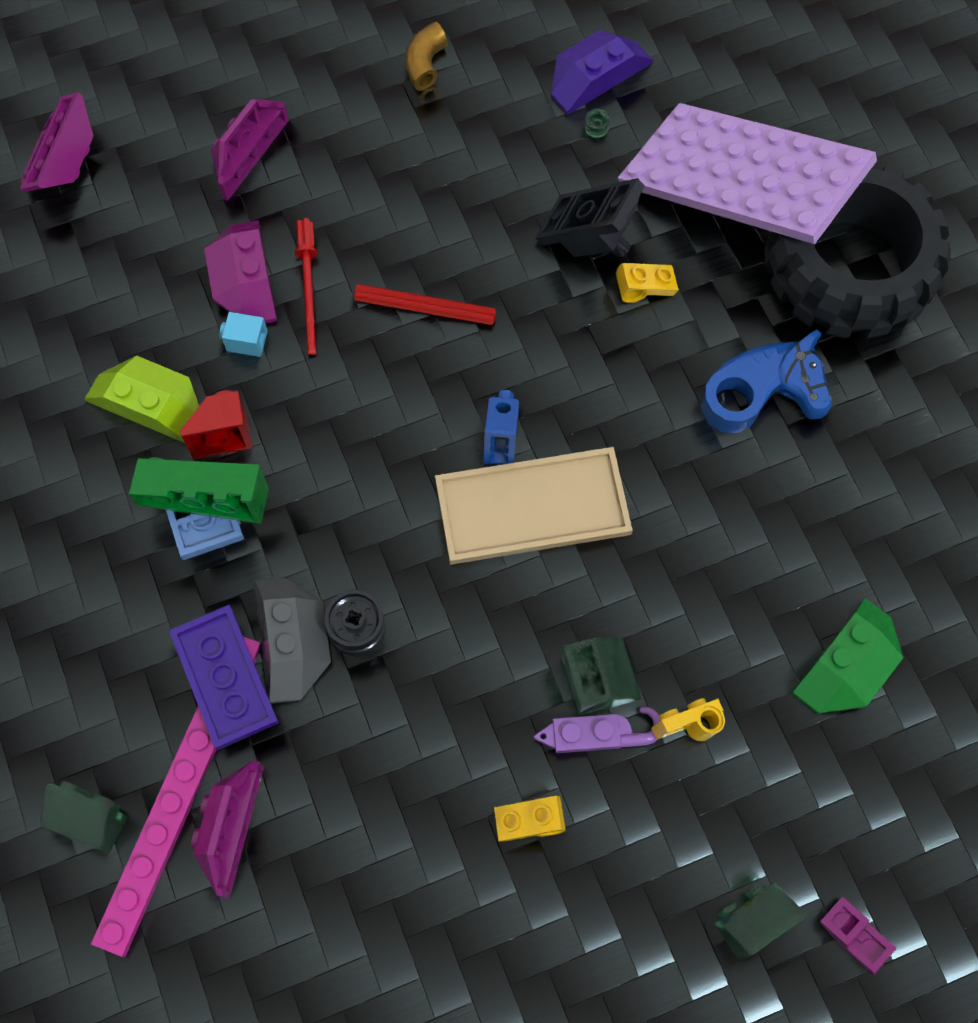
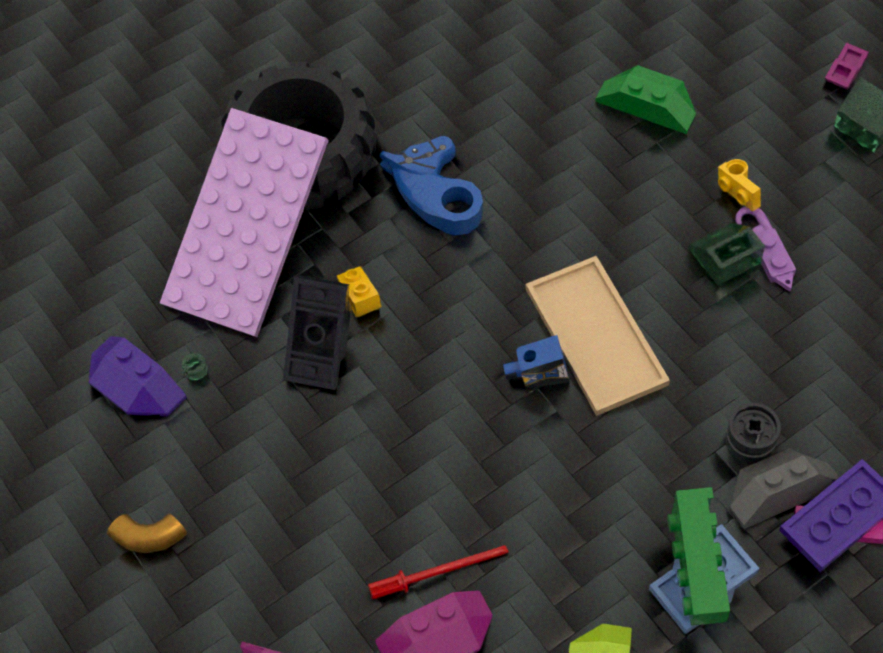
camera: 100 degrees left, 10 degrees down
red slope [180,390,253,460] -> none
medium azure brick [219,312,268,357] -> none
red axle [354,284,496,325] -> none
yellow plate [494,795,566,842] -> none

